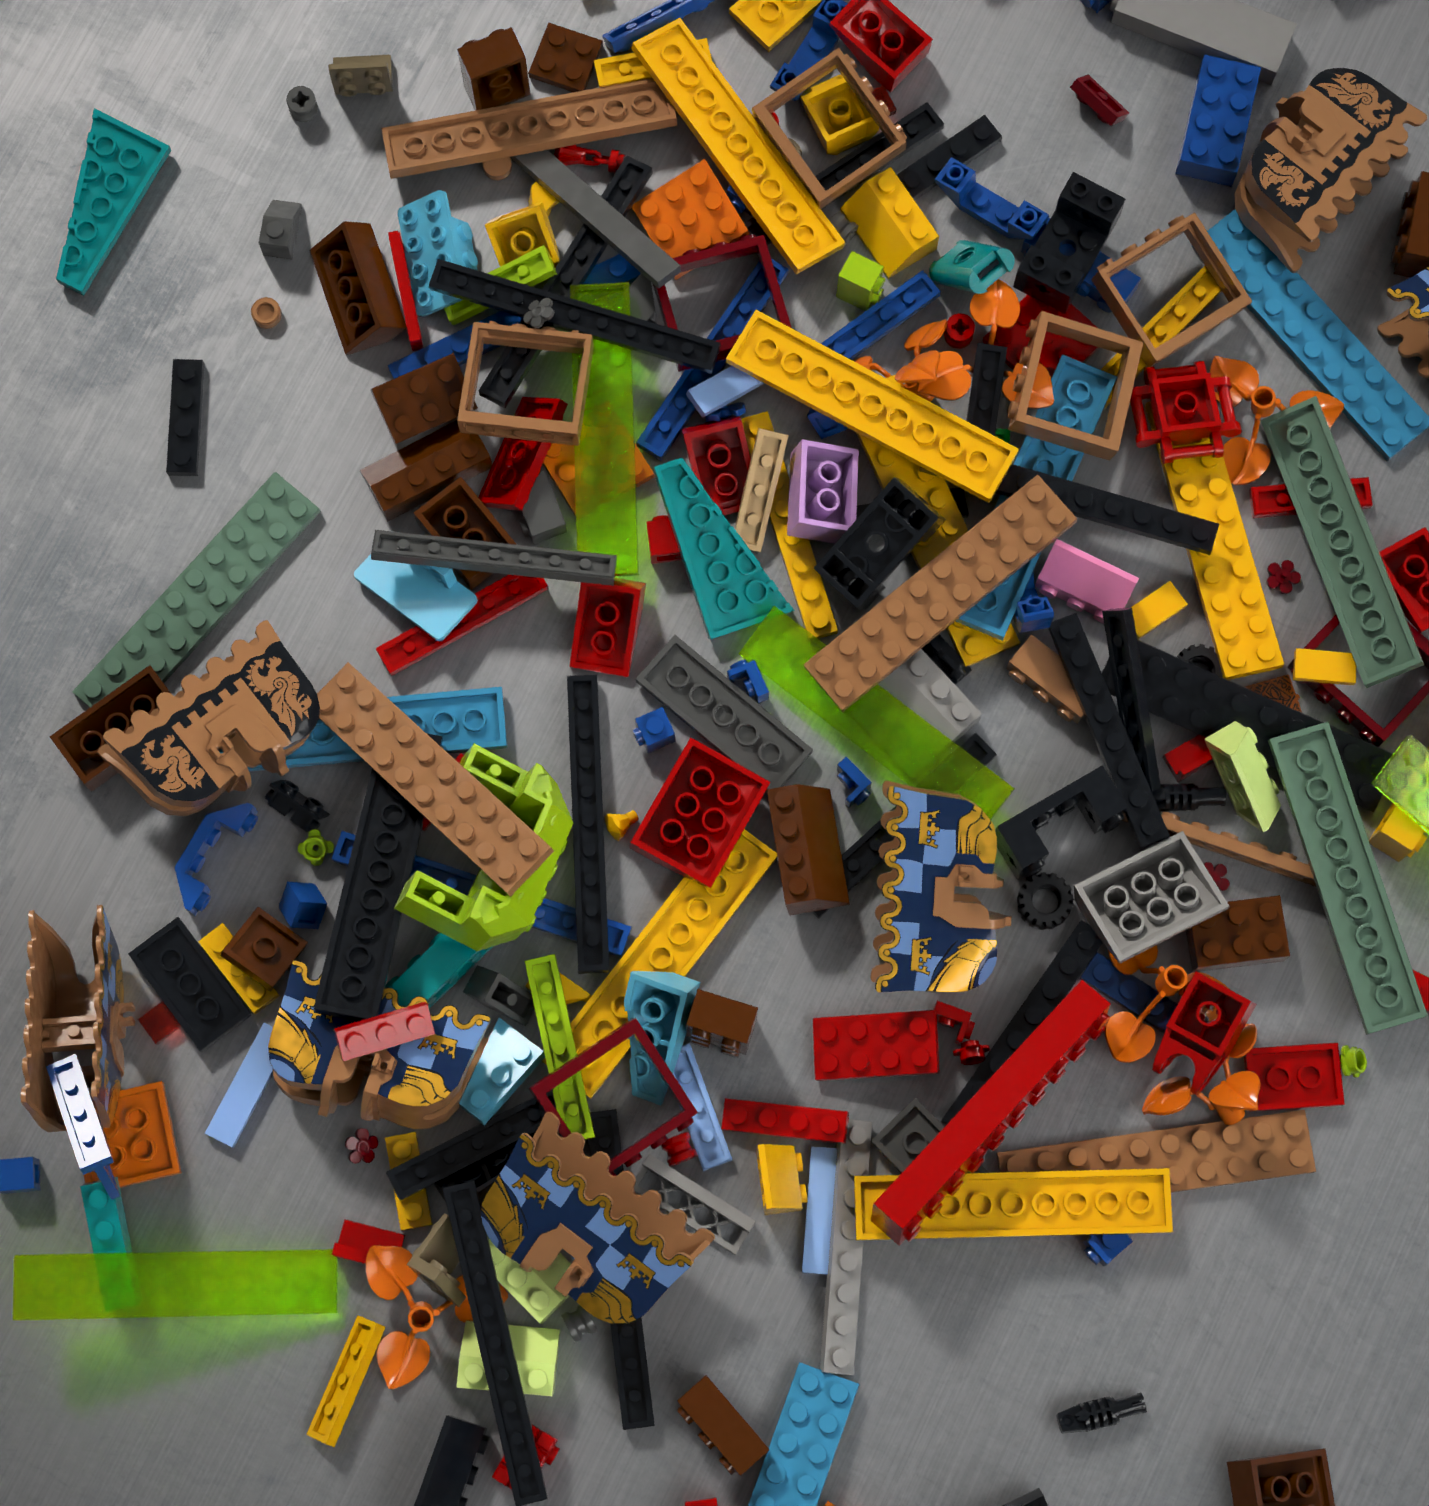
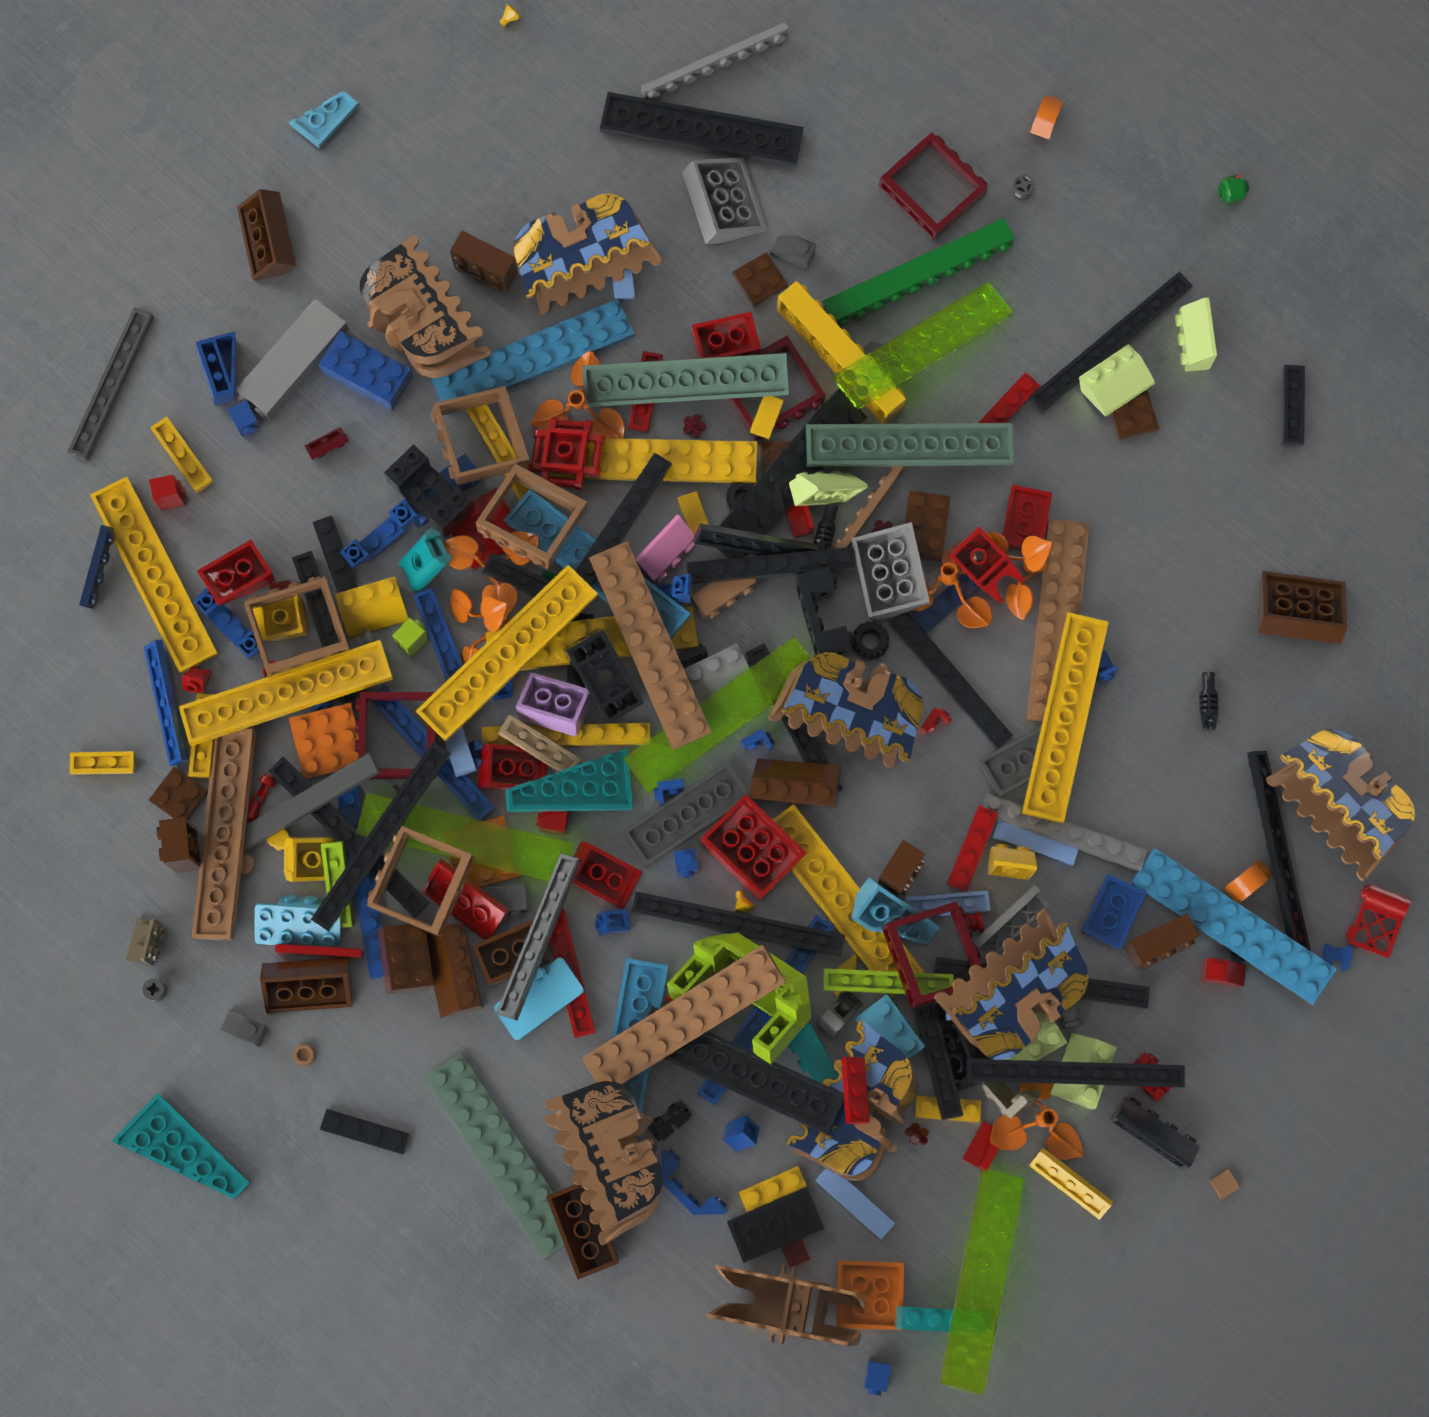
camera: 75 degrees left, 0 degrees up
fence [46,1054,120,1200] -> none
reddish brown plate [220,907,308,992] -> none
lime plate [297,829,334,866] -> none
dark grey plant [523,298,555,329] -> none
red plate [813,1010,940,1081] -> none
red brick [871,980,1111,1246] -> none
red wheel [944,313,975,349] -> none
red plate [953,1040,990,1065] -> none
lime plate [1340,1045,1367,1077] -> none
none -> red bracket [182,667,211,694]
none -> blue bracket [595,909,631,936]
none -> blue plate [1081,874,1147,950]

